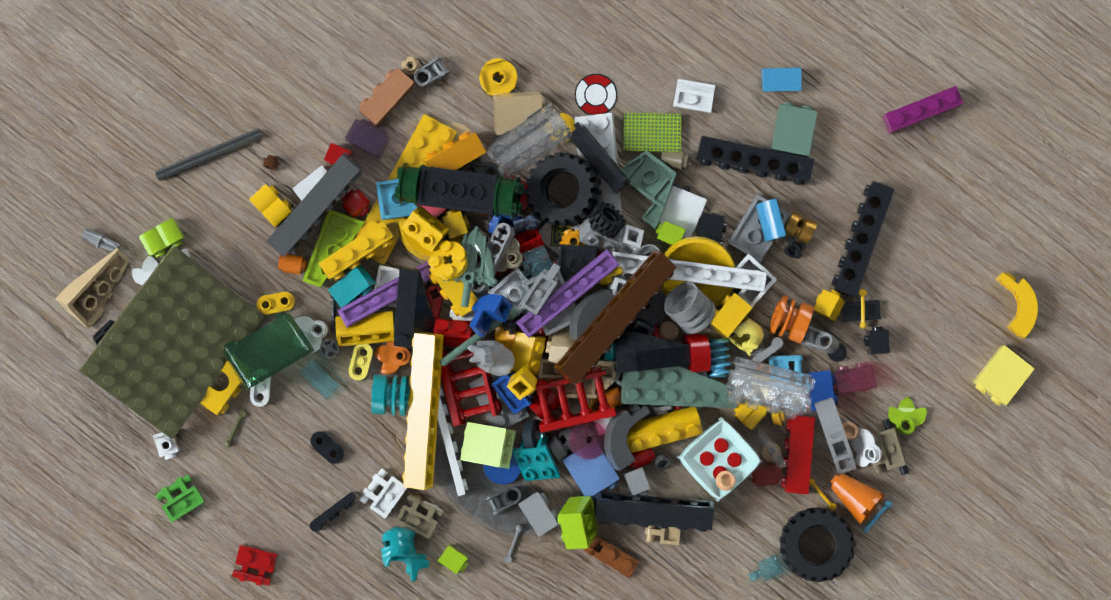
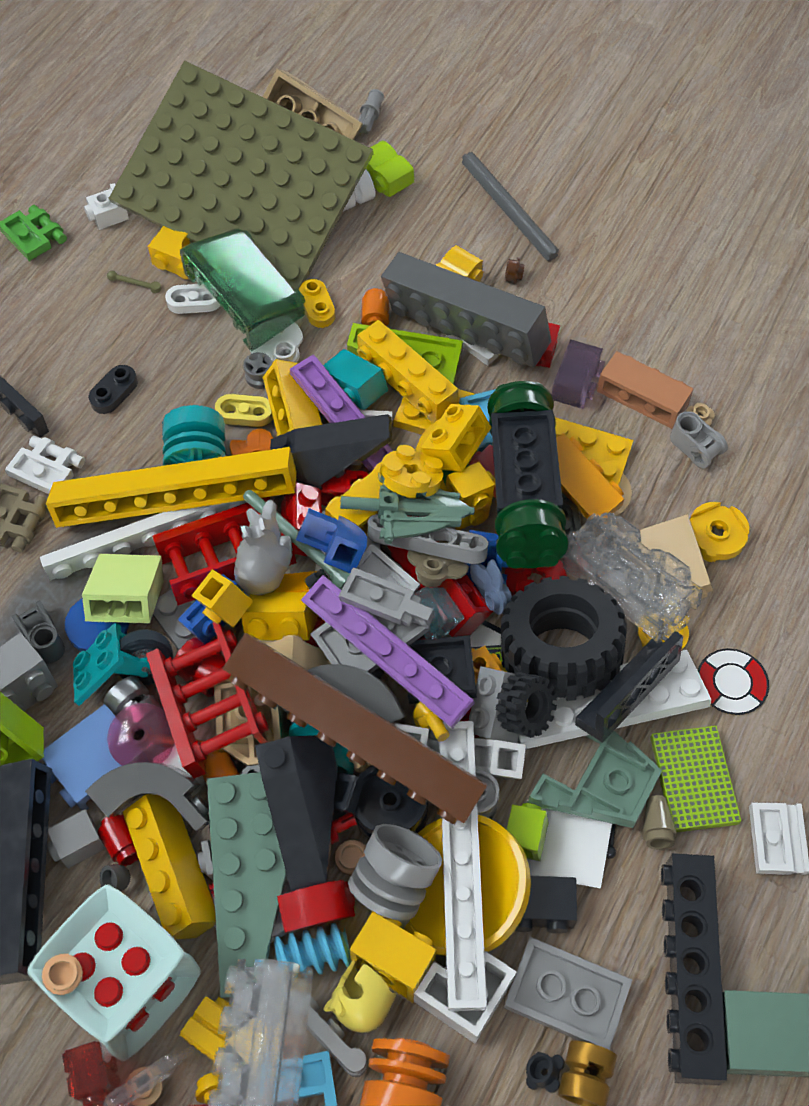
camera: 80 degrees right, 25 degrees down
clear light blue plate [299,359,340,399] -> none
red head [342,189,370,218] -> none
dark azure brick [756,198,786,242] -> none

